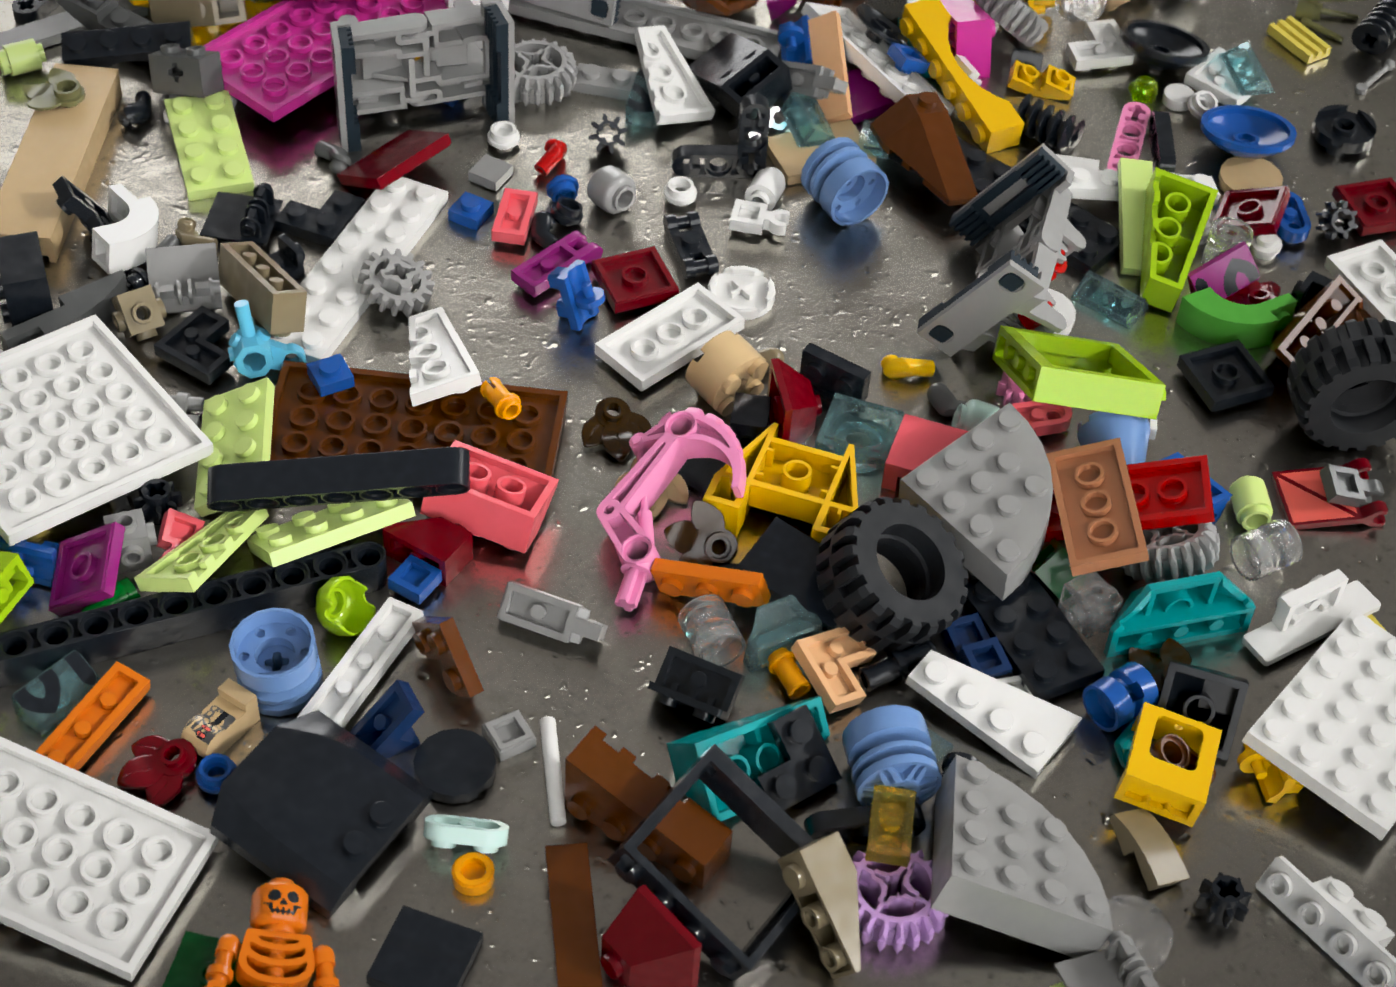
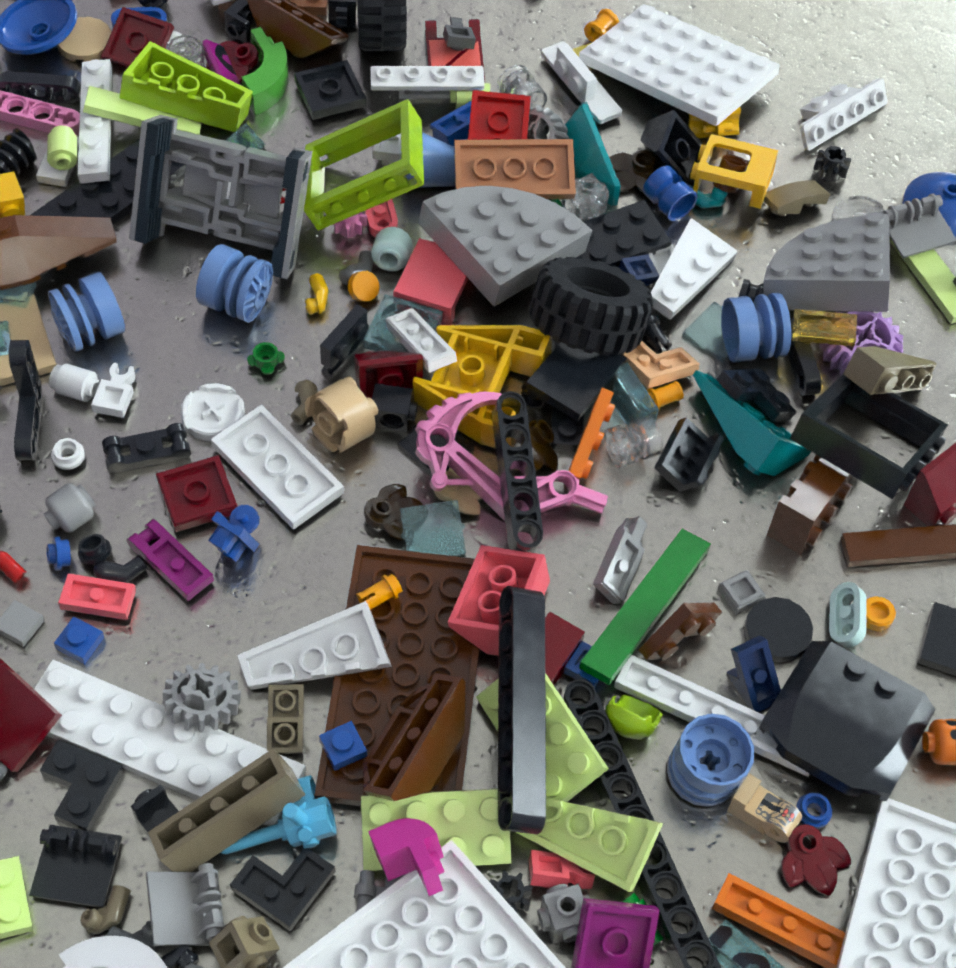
camera: 90 degrees left, 10 degrees up
white bar [539,716,567,827] -> none
none -> yellowish green brick [47,125,77,170]
none -> medium blue wheel [196,244,273,323]
none -> green plate [247,342,285,375]
none -> dark tan slope [267,684,304,754]
none -> light orange tile [348,271,380,302]
none -> reddish brown wedge [363,673,465,801]
none -> dark pink brick [368,818,444,896]
none -> white bracket [371,66,484,99]
none -> white tile [385,308,457,373]
none -> clear light blue piece [400,500,466,556]
none -> black beam [492,391,543,553]
none -> green tile [579,528,711,685]

